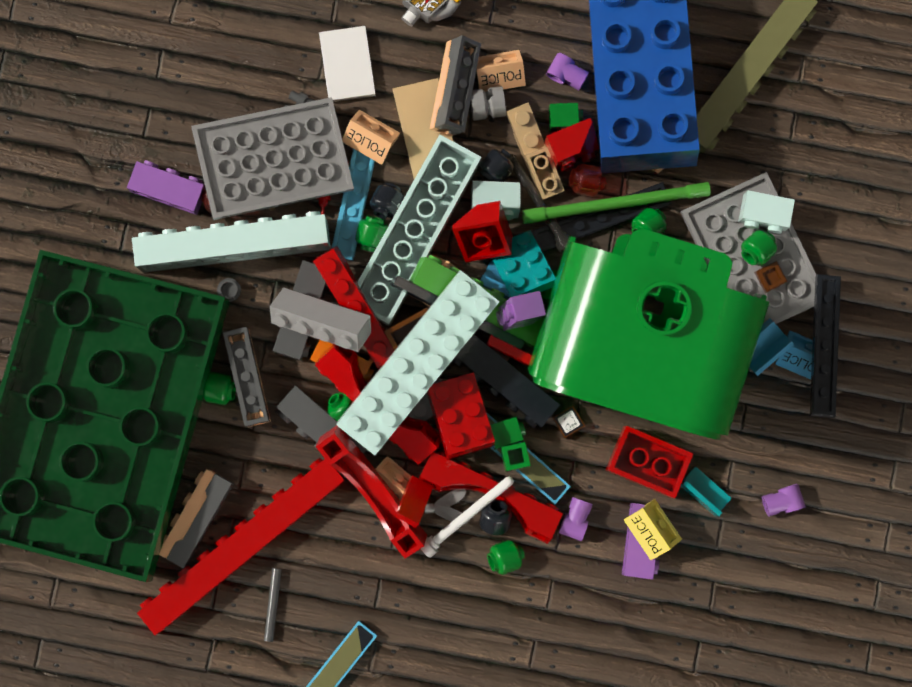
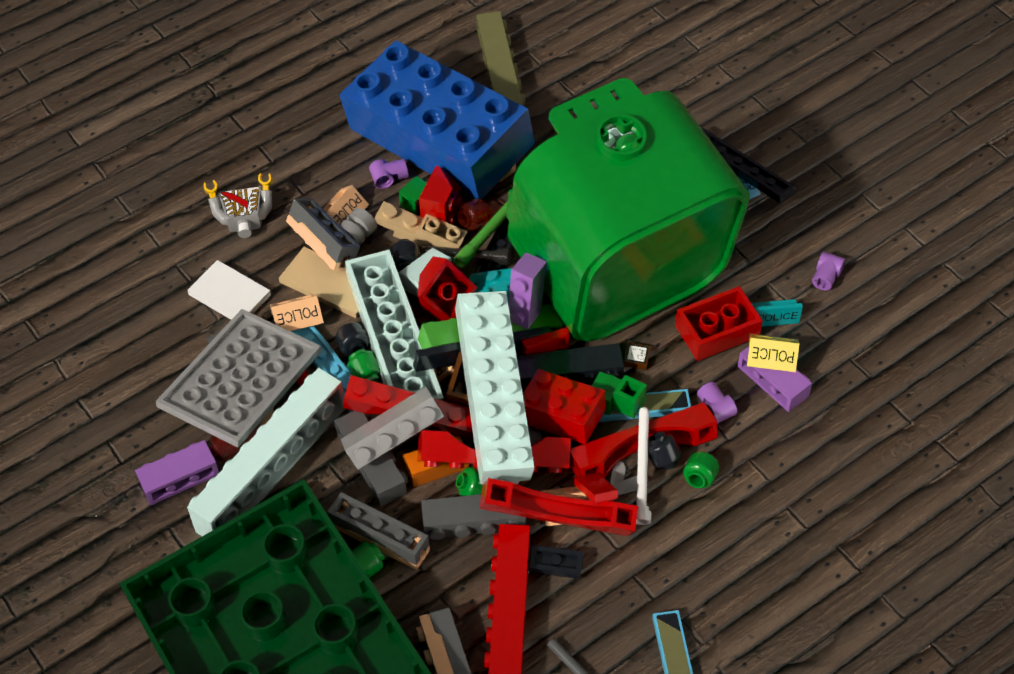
camera: 40 degrees left, 30 degrees down
none -> black plate [529,545,584,579]

